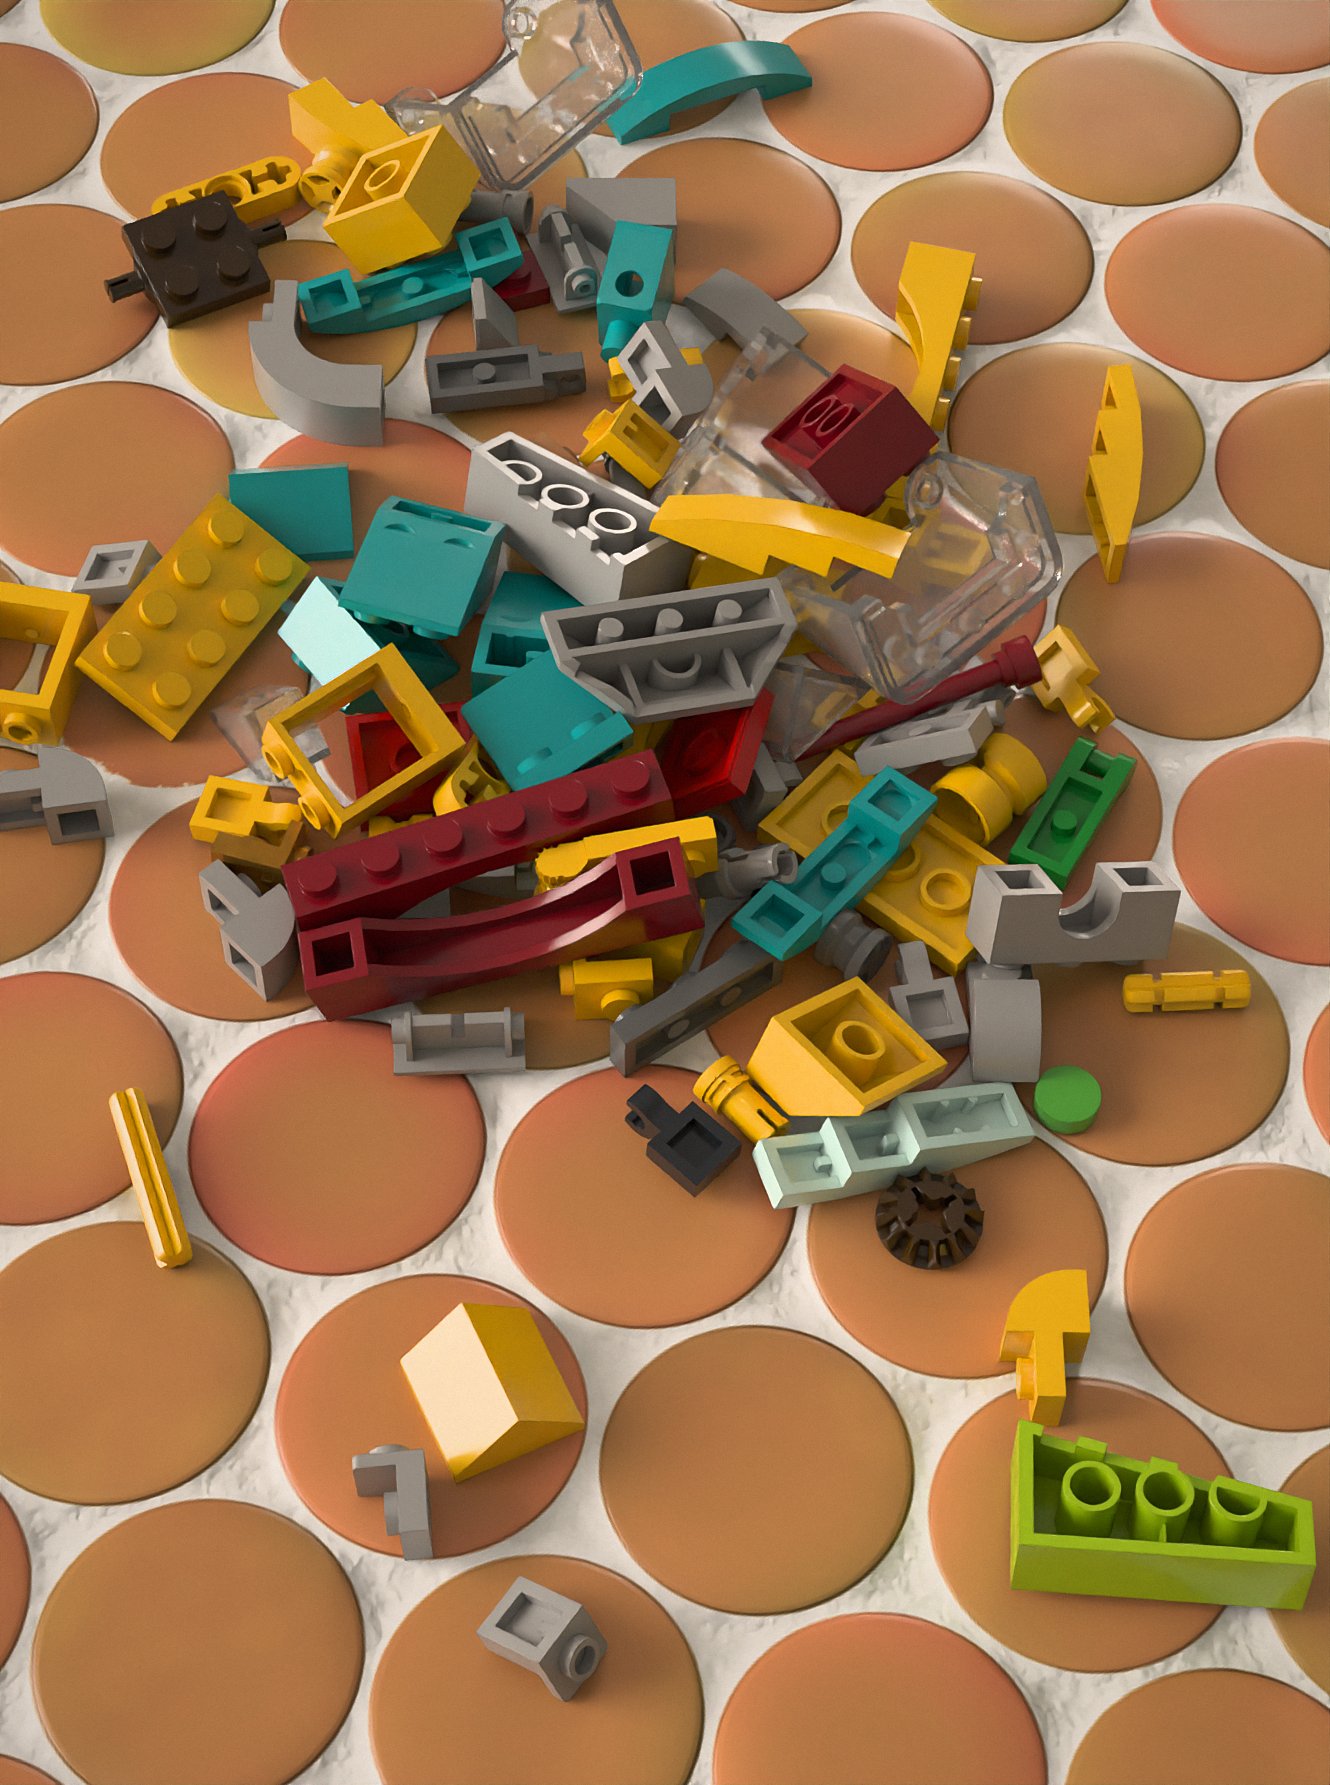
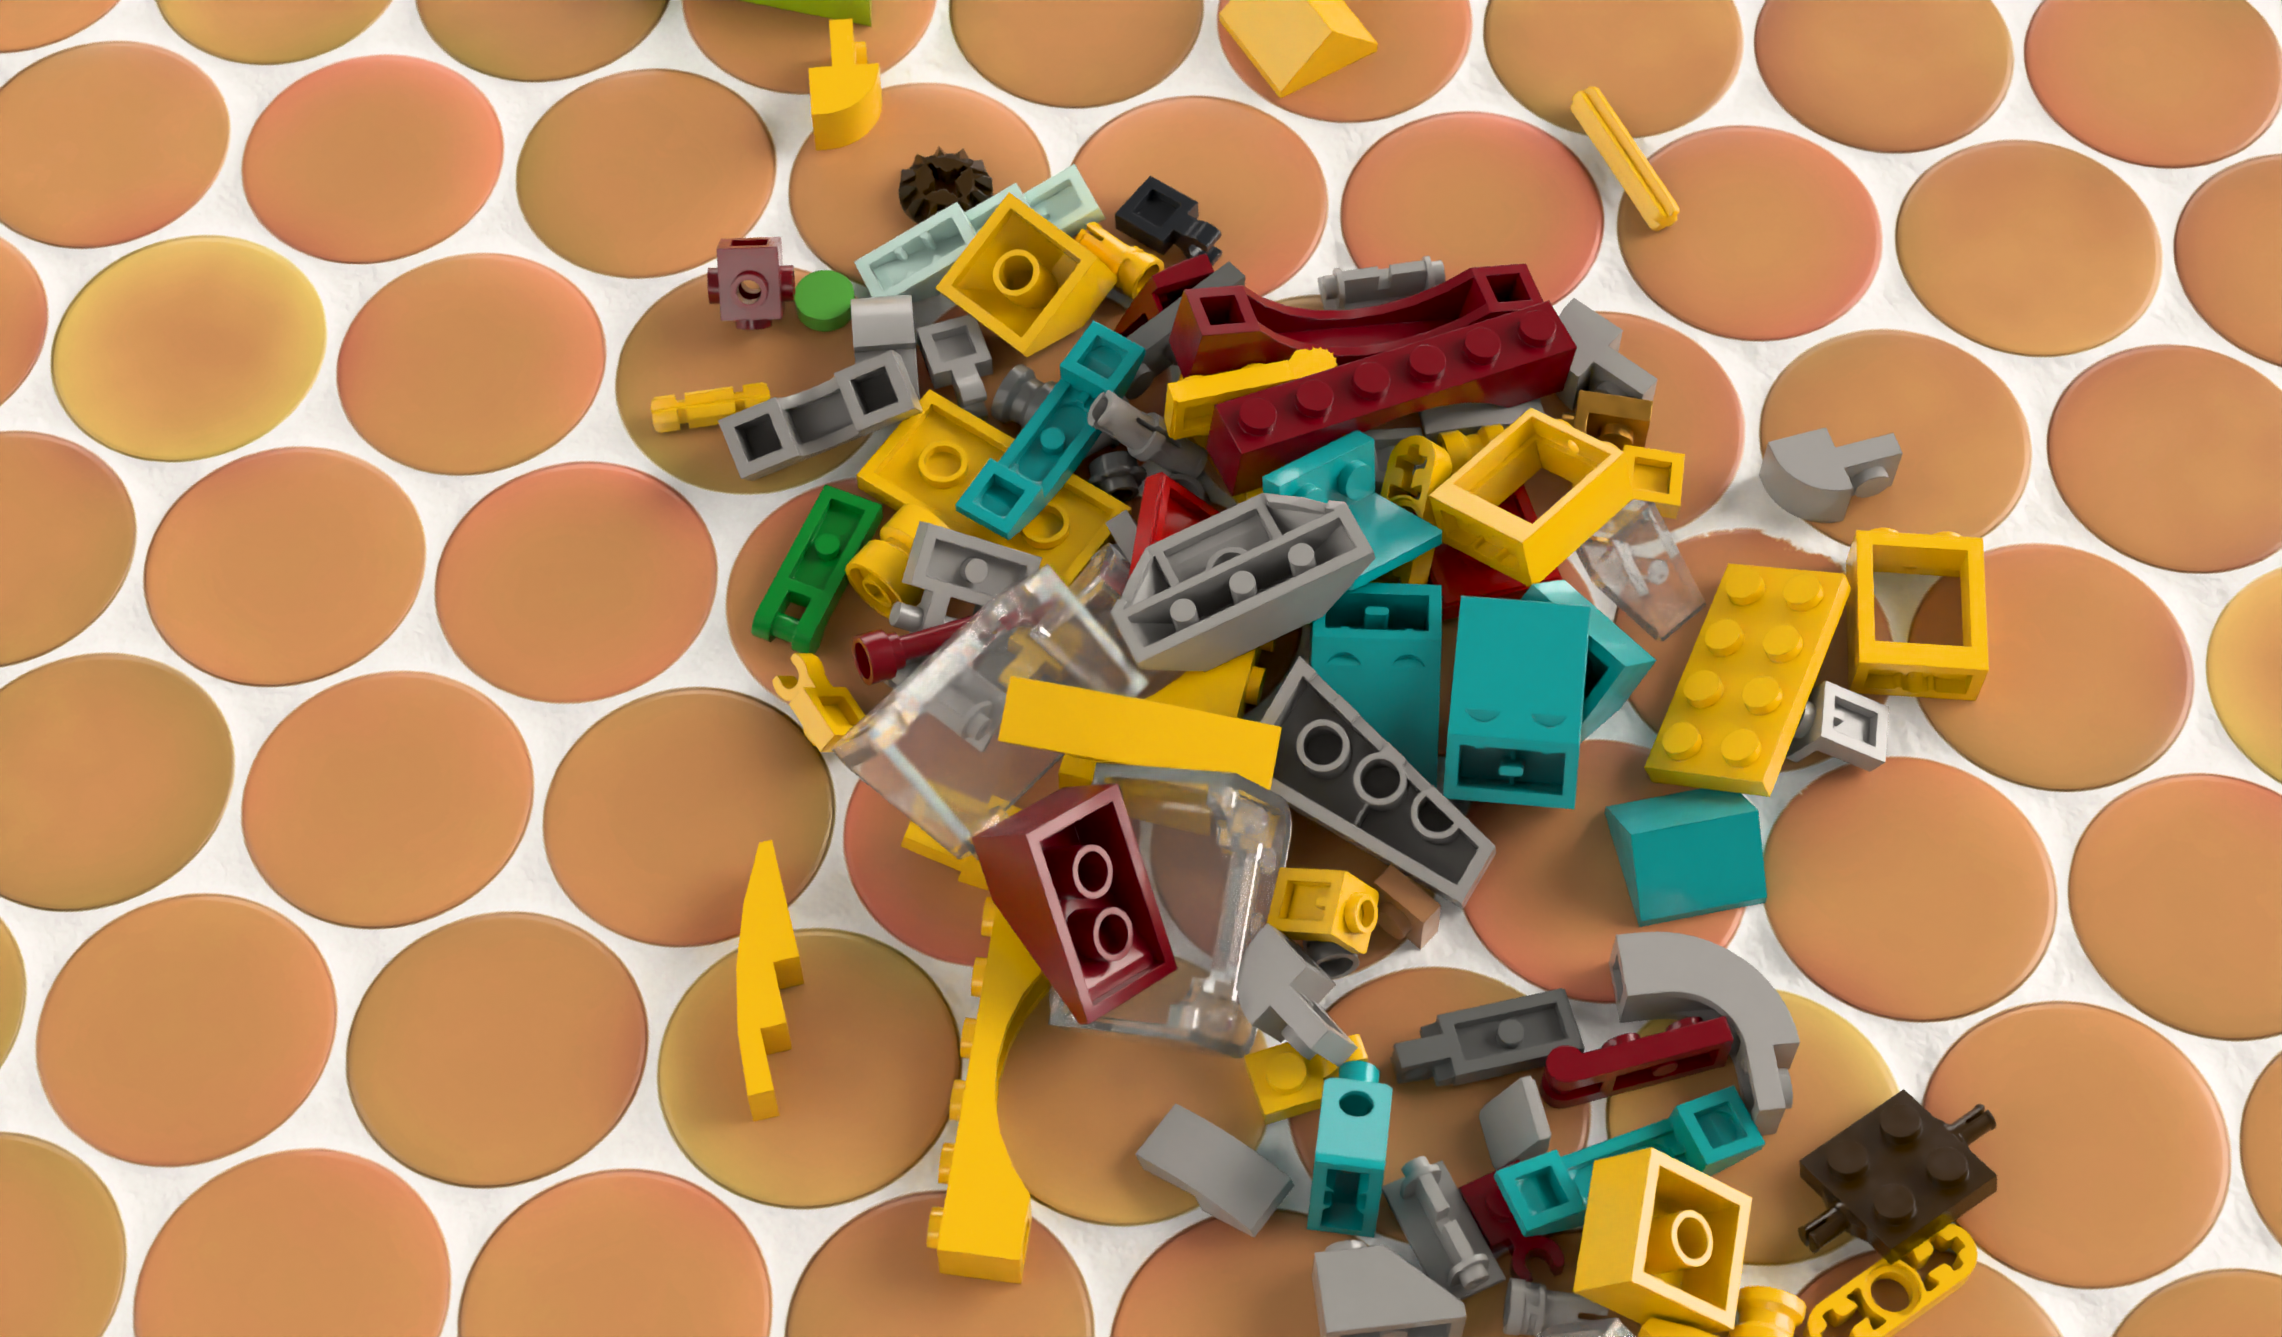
camera: 175 degrees right, 5 degrees up
none -> brick [707,237,795,330]
none -> dark red slope [1114,253,1214,338]
none -> dark red plate [1540,1016,1734,1109]

